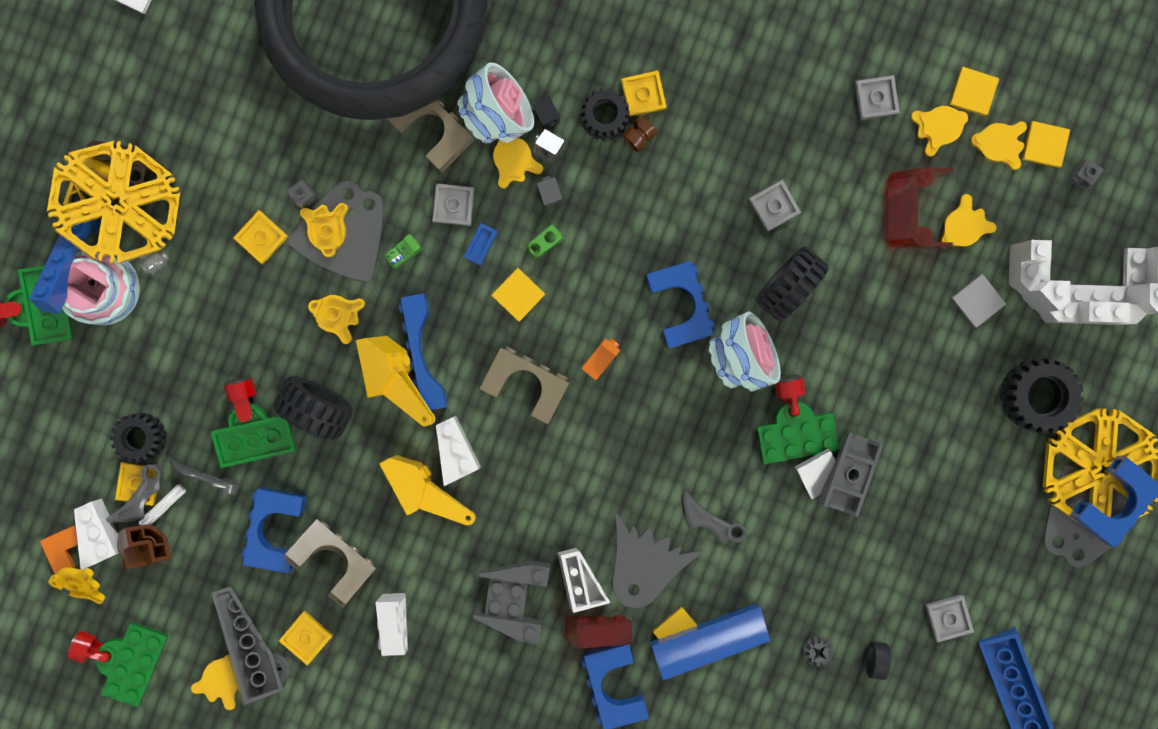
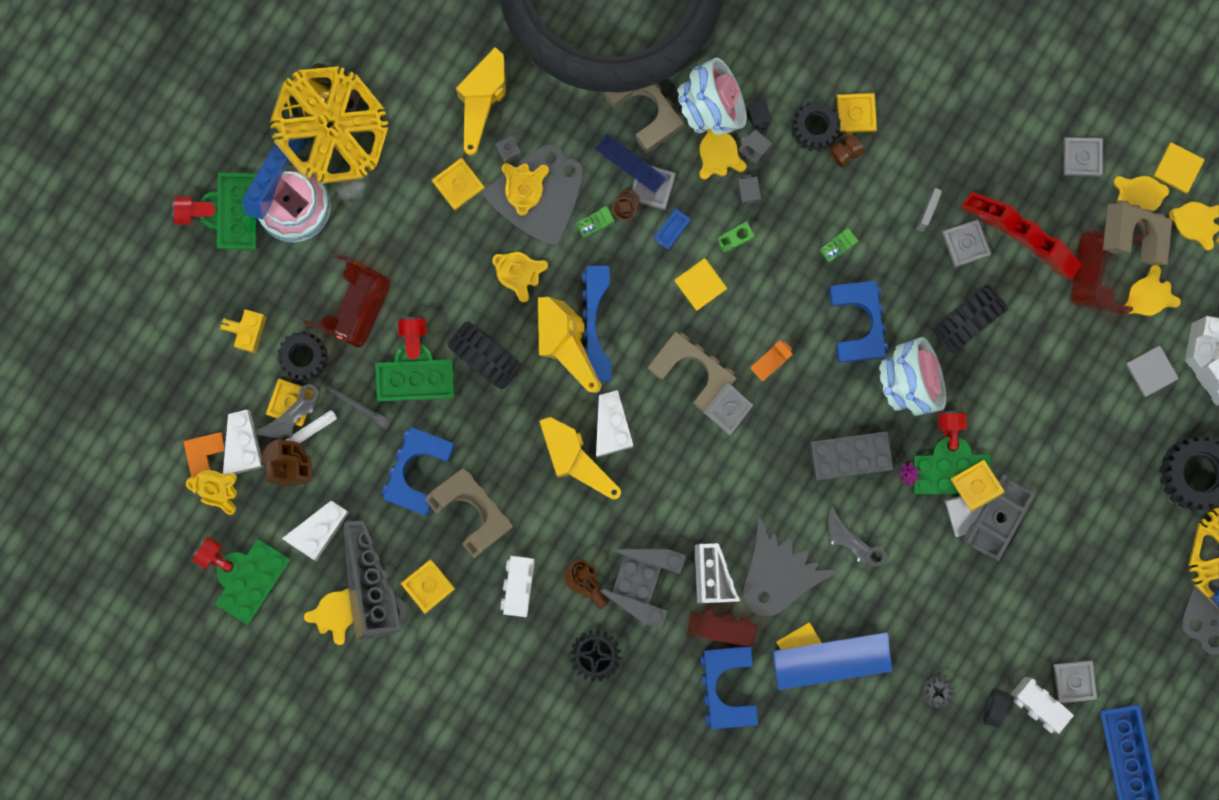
camera: 10 degrees right, 5 degrees down
none -> yellow brick [220,310,267,354]
none -> white wedge [282,501,350,561]
none -> clear red windscreen [304,253,390,348]
none -> yellow slope [456,47,506,156]
none -> reddish brown pin [564,559,609,609]
none -> black gear [569,629,622,682]
none -> clear blue tile [596,134,667,194]
none -> reddish brown wheel [612,190,640,221]
none -> light grey tile [704,383,753,435]
none -> dark grey brick [809,432,893,481]
none -> bright green leg [819,228,858,263]
none -> magenta plant [899,462,920,487]
none -> light grey tile [915,188,942,232]
none -> yellow tile [951,460,1005,512]
none -> red arch [961,192,1082,280]
none -> white wedge [1010,677,1074,733]
none -> dark tan arch [1103,201,1172,266]

